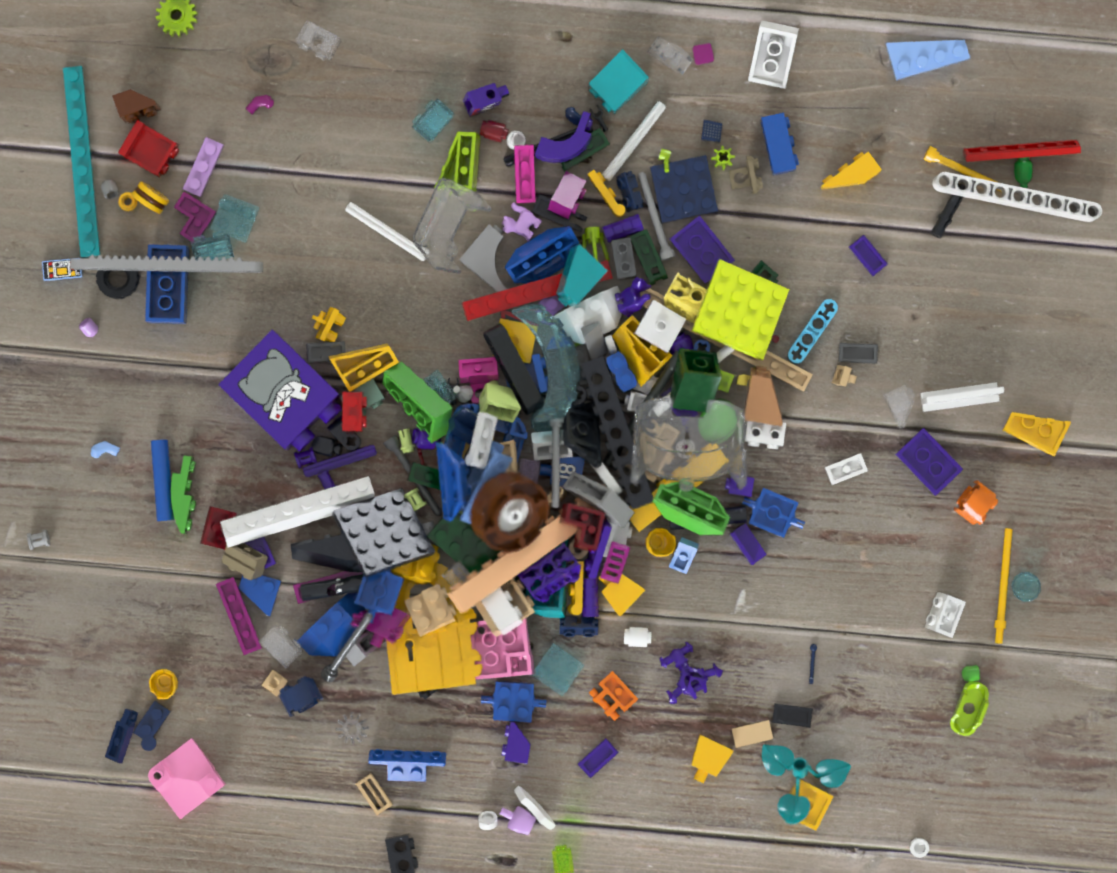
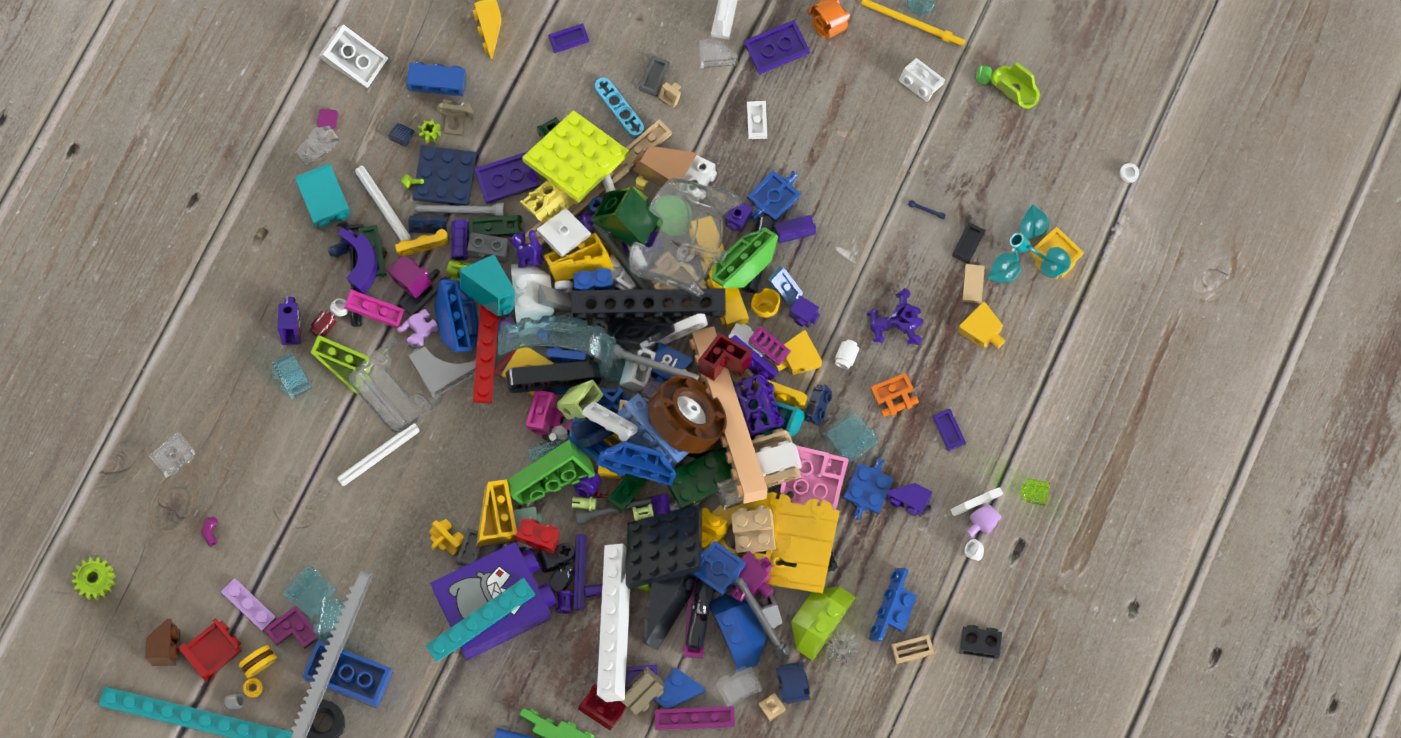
camera: 70 degrees left, 15 degrees down
light grey arch [562,471,634,528] -> none
dark purple axle [582,578,599,617] -> none
none -> teal plate [425,578,535,663]
none -> dark purple tile [651,494,670,516]
none -> dark purple brick [789,296,820,328]
none -> lime wedge [791,586,856,661]

